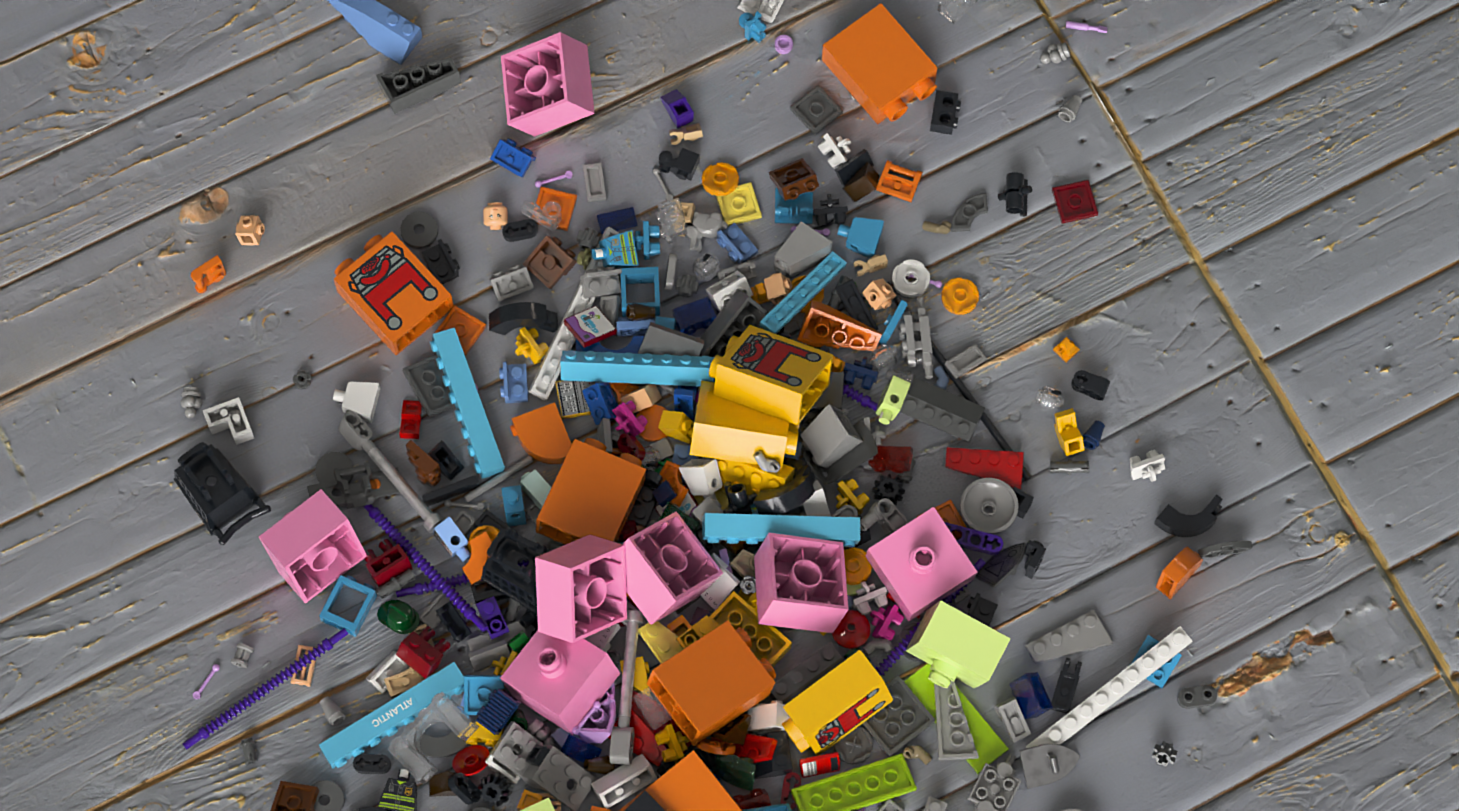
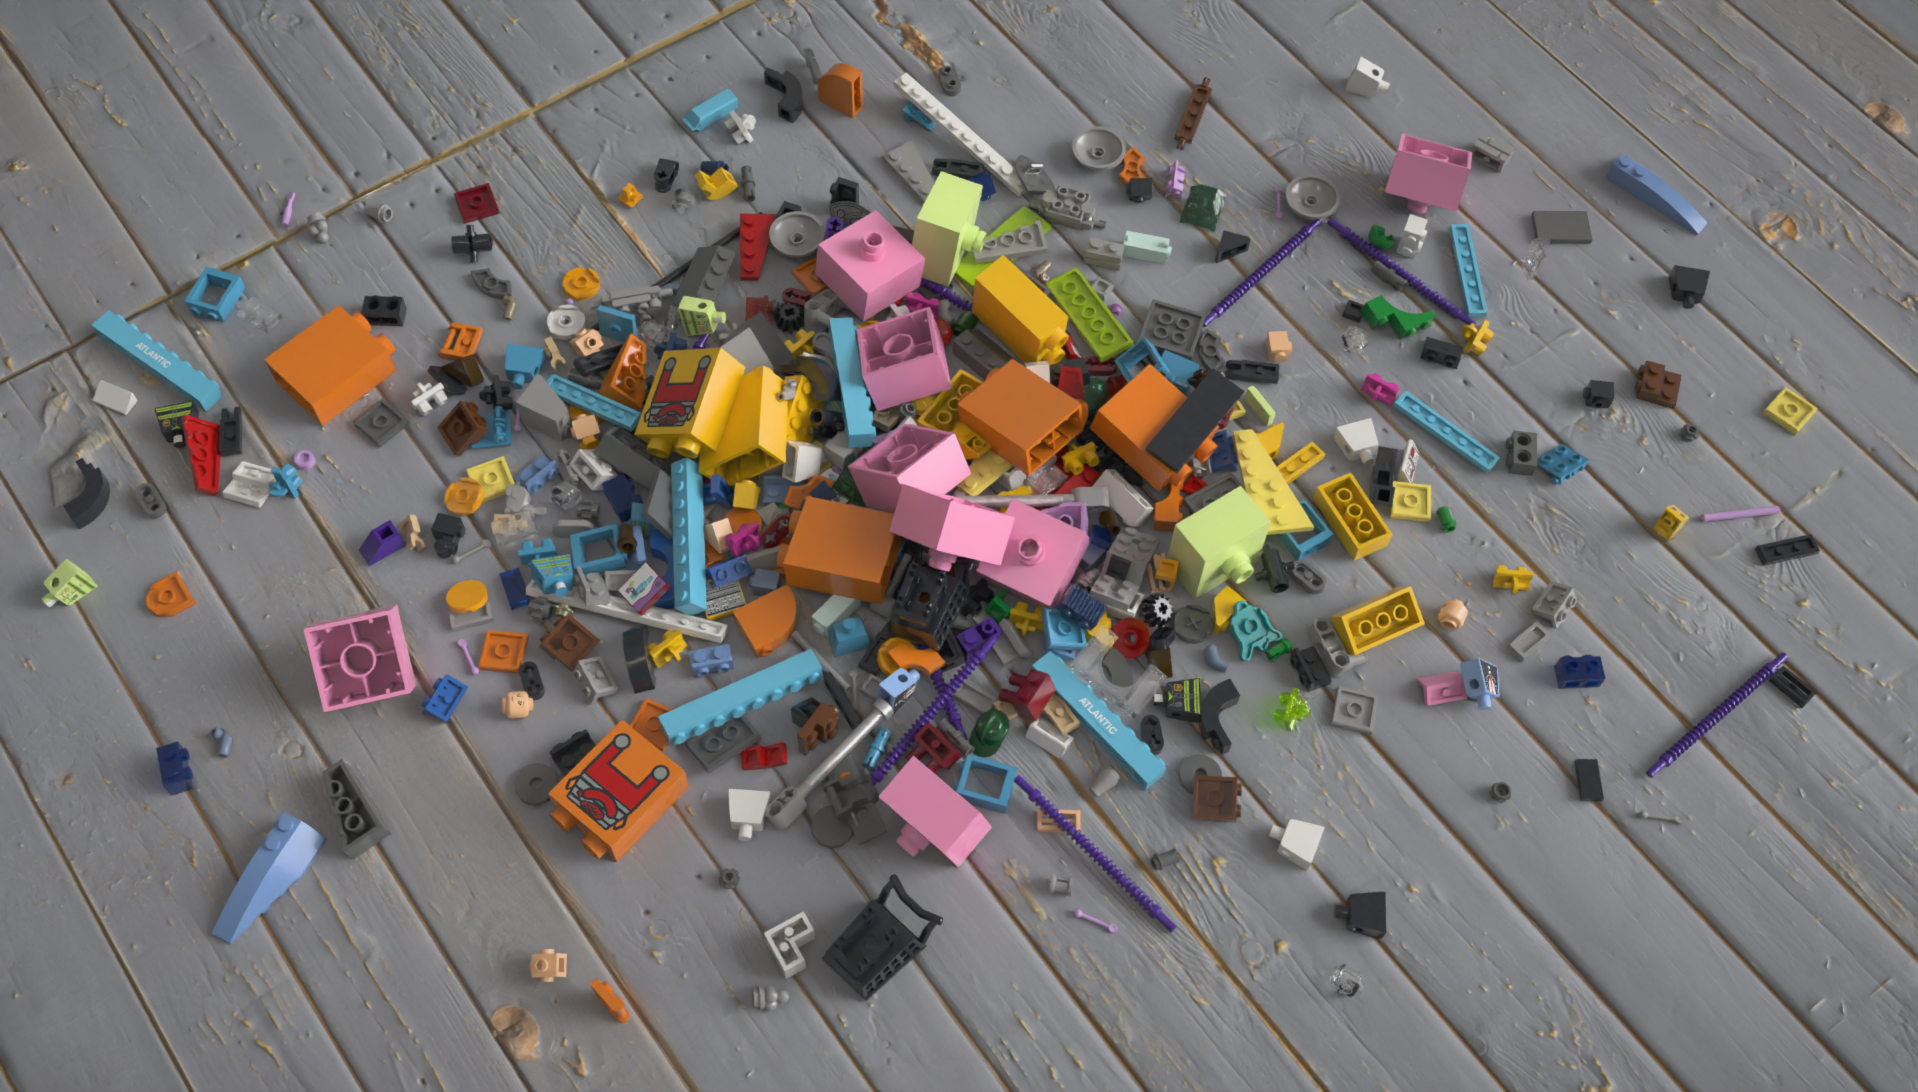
camera: 100 degrees left, 10 degrees down
black hinge [436,601,472,643] -> none
clear plate [521,201,562,231] -> none
light grey tile [945,344,987,379] -> none
light grey plate [994,697,1031,743] -> none
dark grey gear [1152,741,1178,767] -> none
none -> light orange tile [446,580,488,614]
none -> medium azure piece [682,88,738,131]
none -> sand blue brick [749,568,781,597]
none -> dark red beam [782,288,815,309]
none -> dark azure pin [861,727,891,770]

